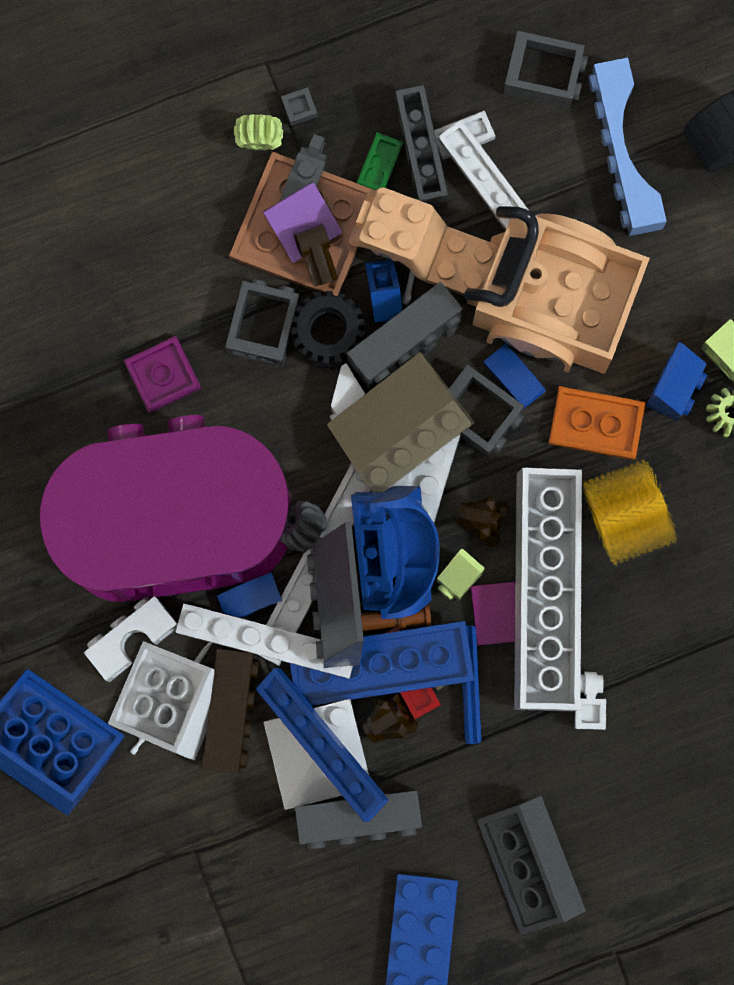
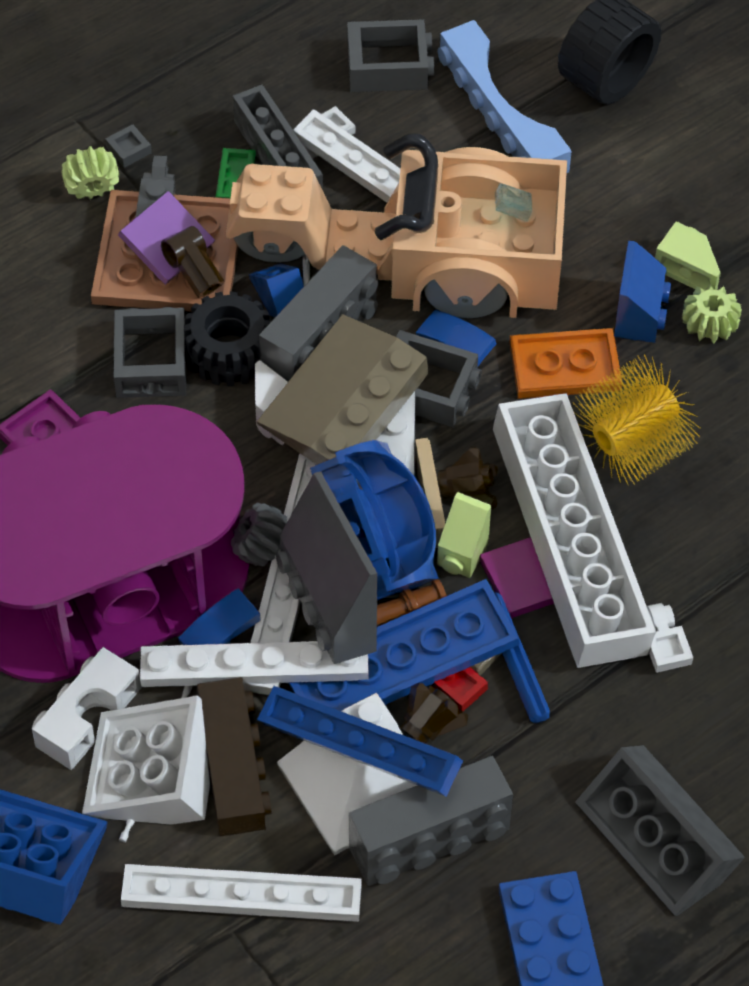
camera: 20 degrees left, 25 degrees down
none -> white plate [121,864,362,922]
none -> tan tile [415,438,445,548]
none -> clear light blue tile [495,183,532,222]

